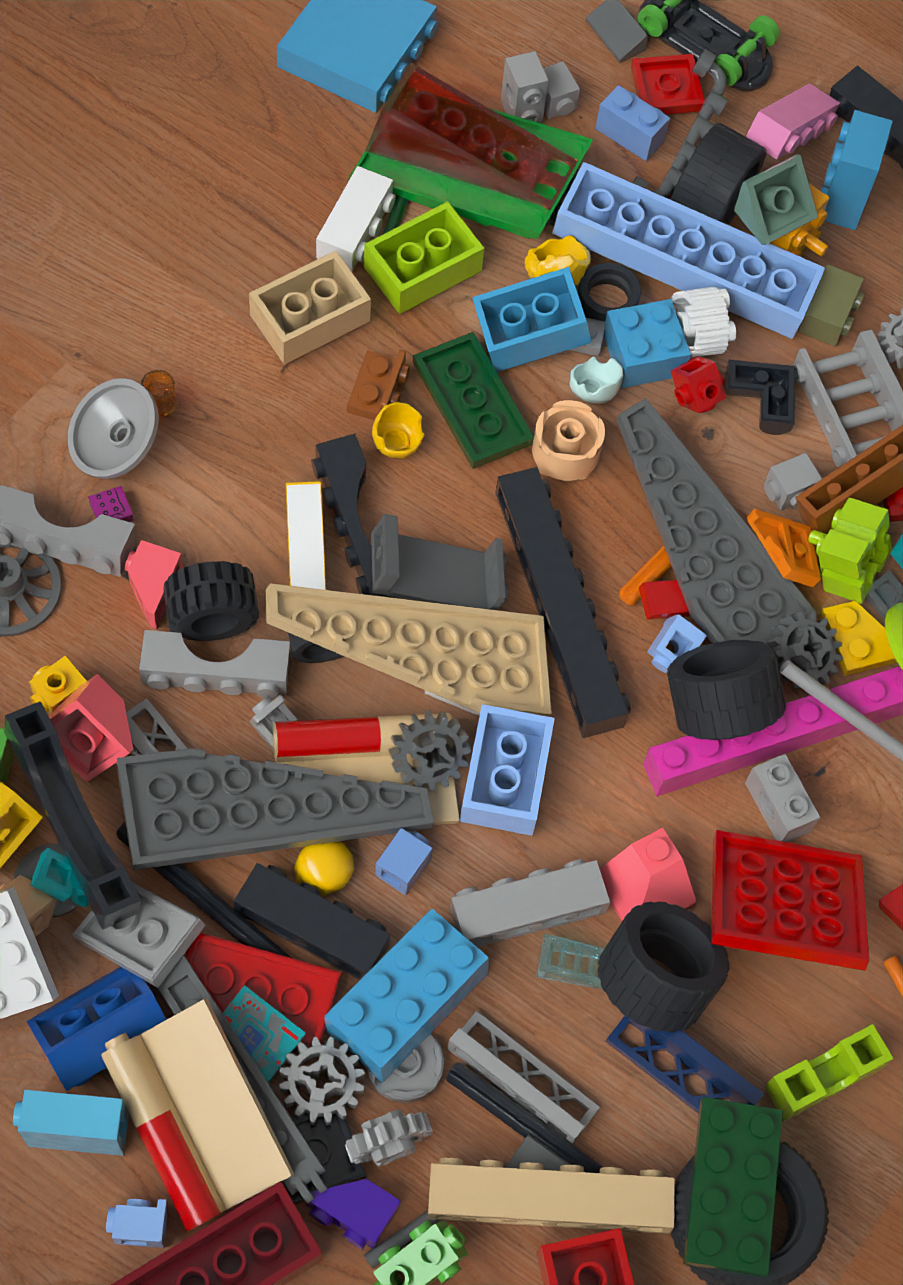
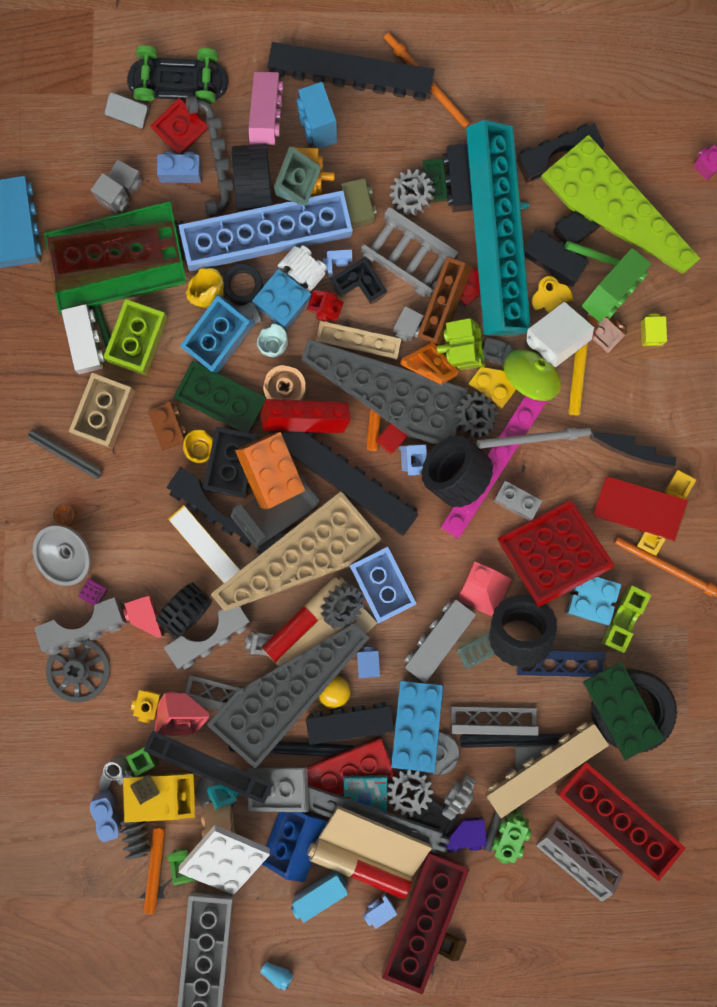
camera: 30 degrees left, 20 degrees up
none -> dark grey axle [27,429,103,479]
none -> black brick [203,427,259,499]
none -> orange brick [235,432,305,509]
none -> red brick [260,399,351,433]
none -> tan plate [316,321,401,360]
none -> light blue bracket [323,250,352,276]
none -> medium azure piece [565,577,621,625]

